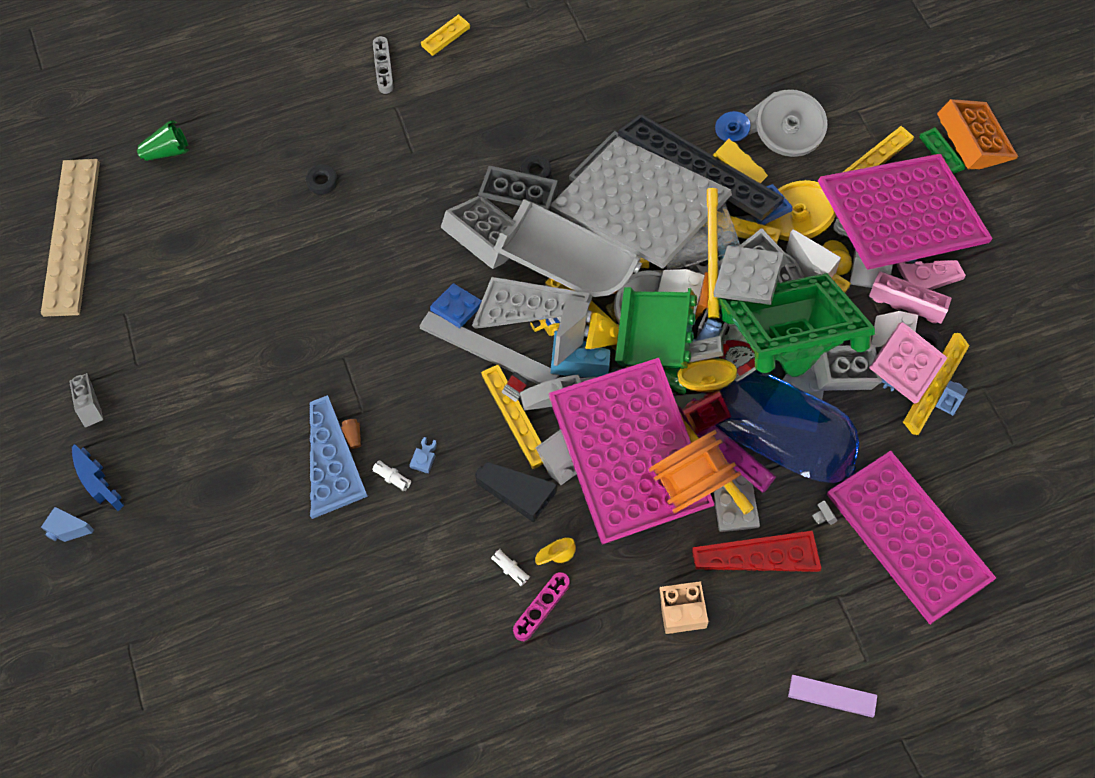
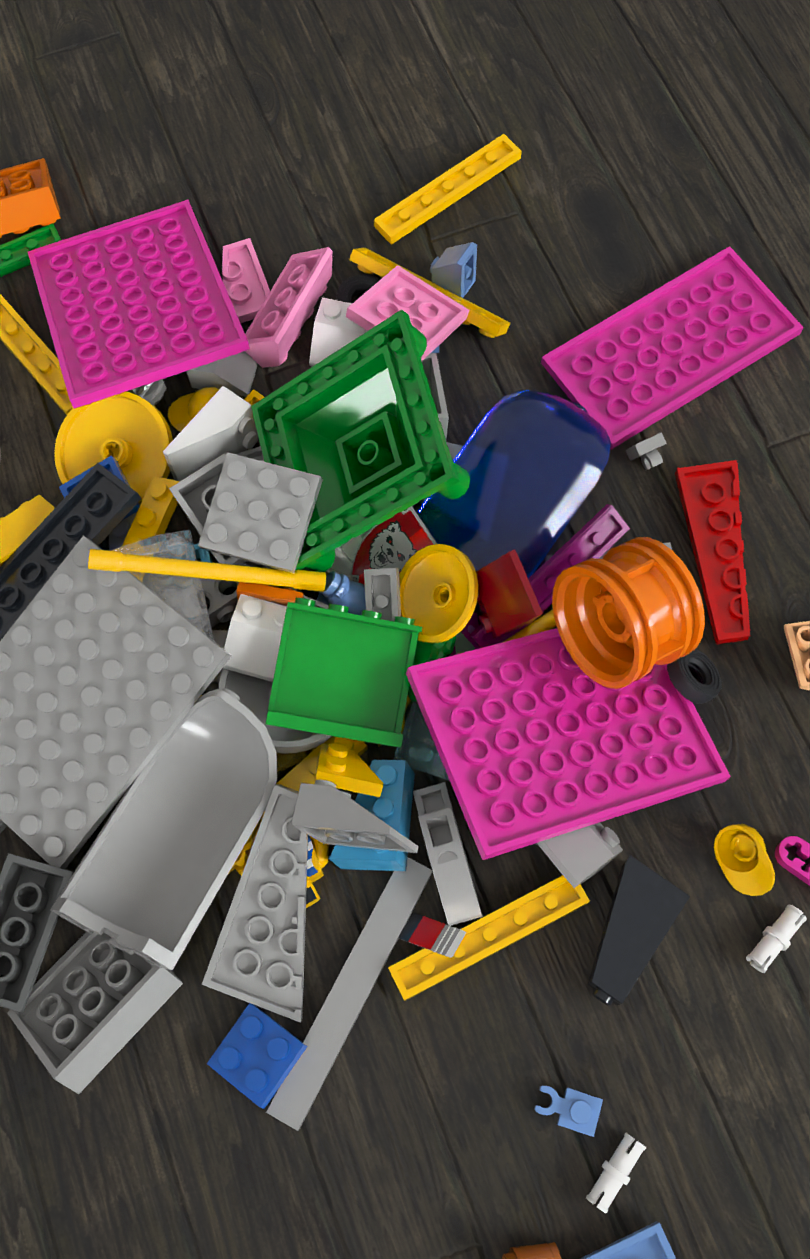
camera: 90 degrees left, 5 degrees up
none -> yellow plate [374,134,521,245]
none -> black tyre [667,649,722,704]

